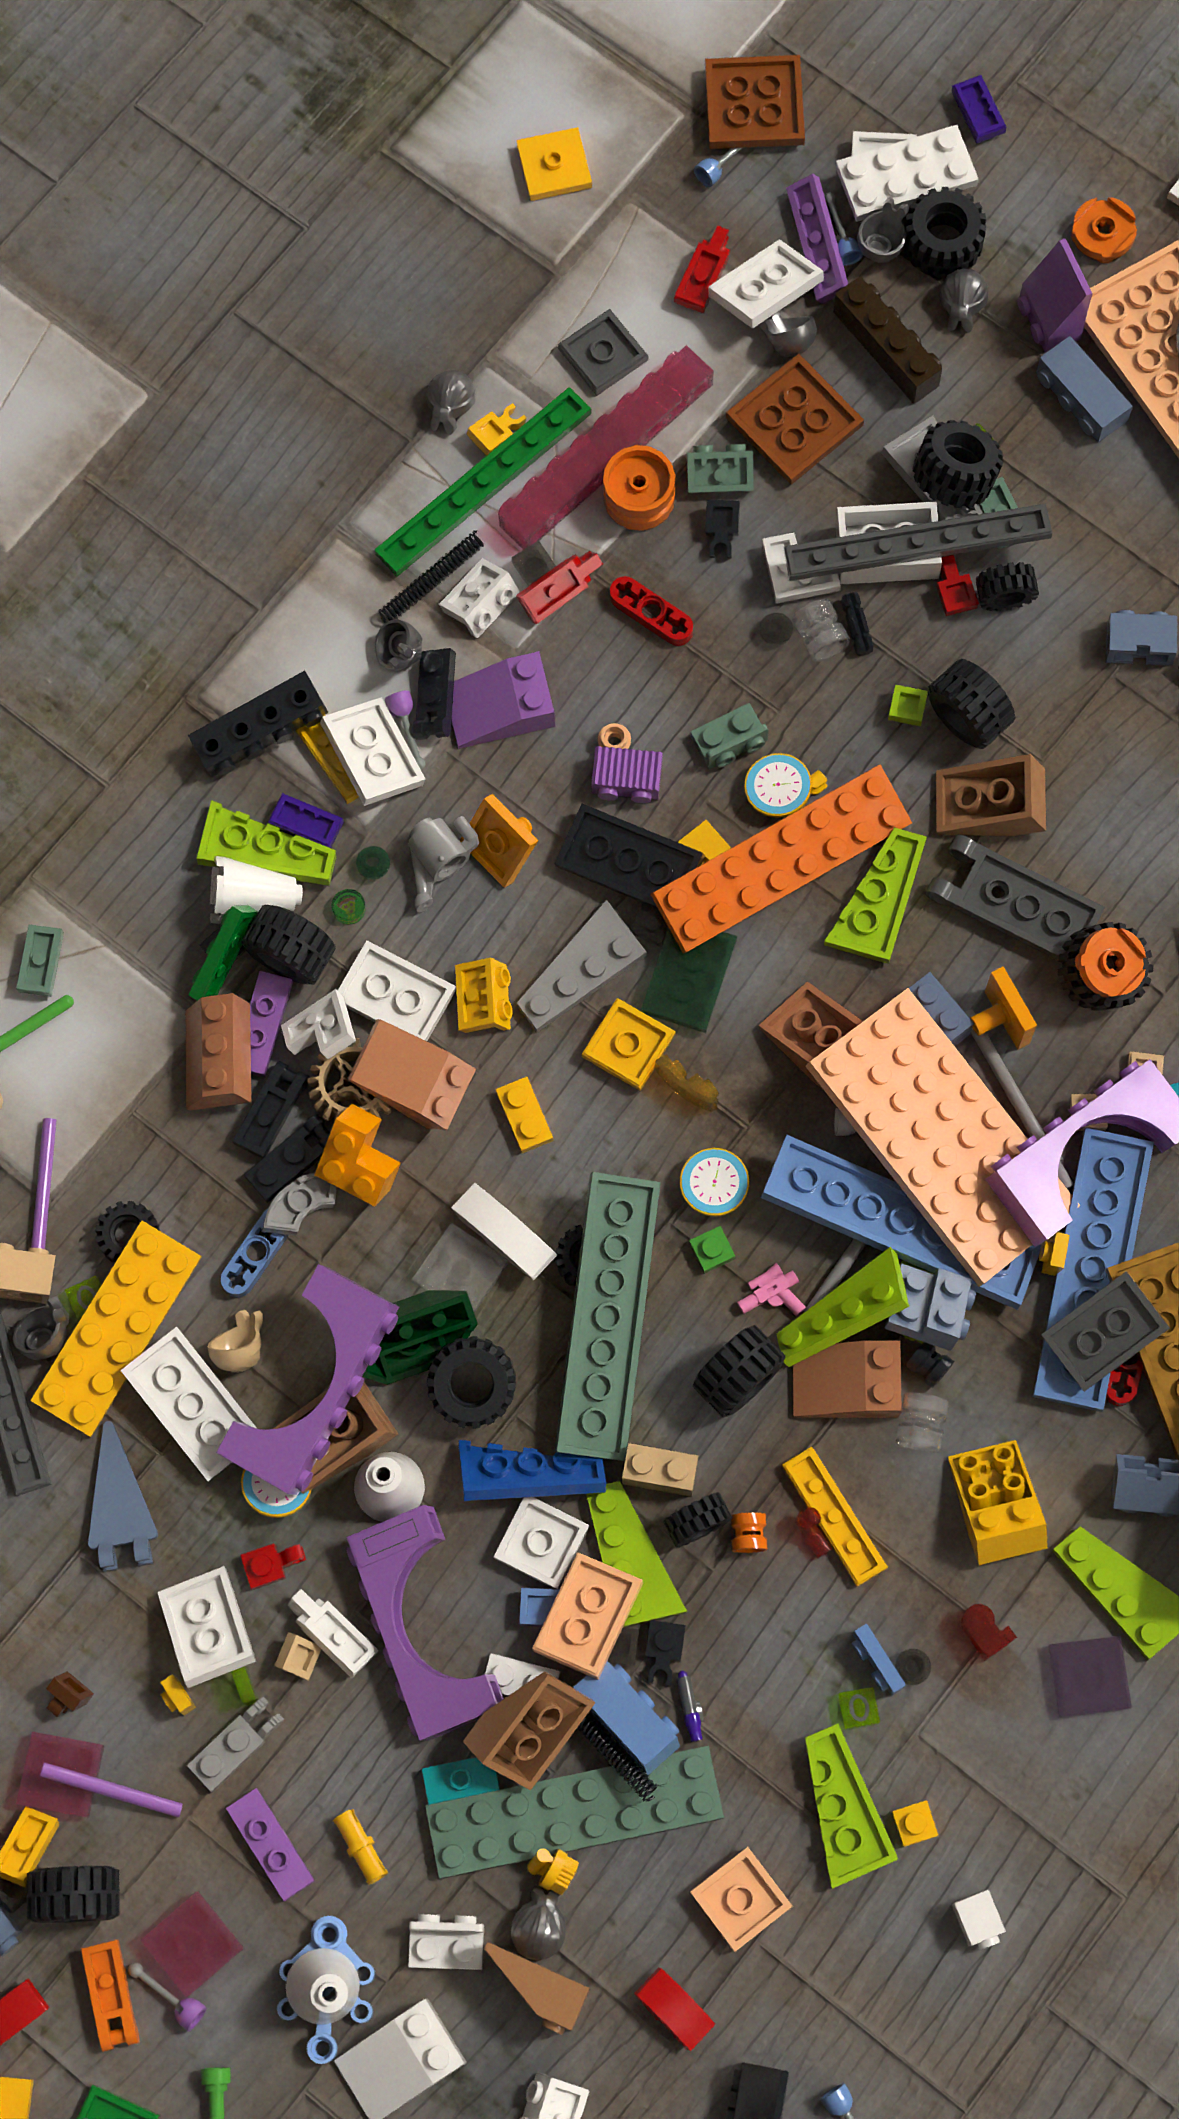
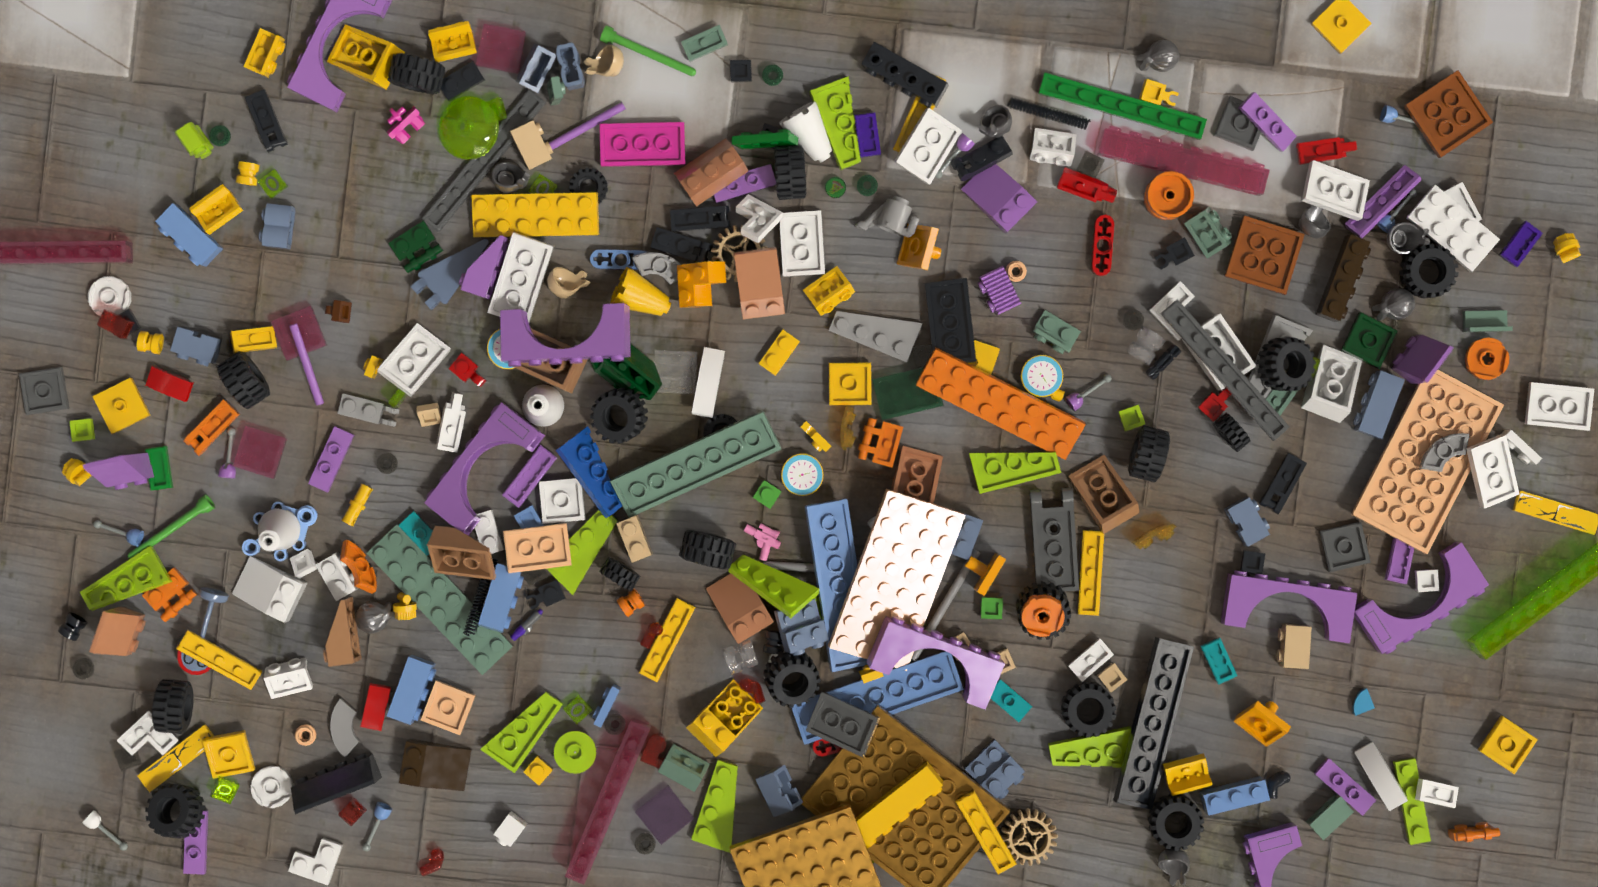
camera: 55 degrees right, 15 degrees up
none -> white plate [290,549,317,578]
none -> light grey tile [330,698,360,758]
none -> orange tile [340,540,377,594]
none -> clear smoke plate [376,453,398,474]
none -> medium blue brick [387,655,436,725]
none -> dark green plate [388,221,443,273]
none -> dark brown slope [399,738,472,791]
none -> clear red arm [419,848,444,877]
none -> medium lavender slope [459,235,510,300]
none -> medium lavender plate [502,445,558,508]
none -> lime piece [554,731,596,774]
none -> clear pink brick [565,717,652,885]
none -> dark pink plate [600,122,685,167]
none -> yellow cone [610,267,671,316]
none -> clear smoke plate [635,833,656,854]
none -> sand green panel [658,744,710,792]
none -> black plate [730,60,752,83]
none -> clear red arm [739,678,766,705]
none -> clear green plate [762,65,783,86]
none -> black tyre [763,651,820,708]
none -> yellow plate [801,421,831,452]
none -> orange plate [858,418,903,467]
none -> bright green plate [980,597,1003,619]
none -> hinge [1065,374,1112,411]
none -> yellow tile [1077,530,1104,616]
none -> clear yellow slope [1132,523,1176,550]
none -> medium lavender plate [1239,92,1297,152]
none -> black plate [1259,453,1307,515]
none -> white slope [1301,345,1362,423]
none -> dark green tile [1341,312,1398,369]
none -> sand green panel [1463,310,1513,332]
none -> yellow piece [1553,233,1581,263]

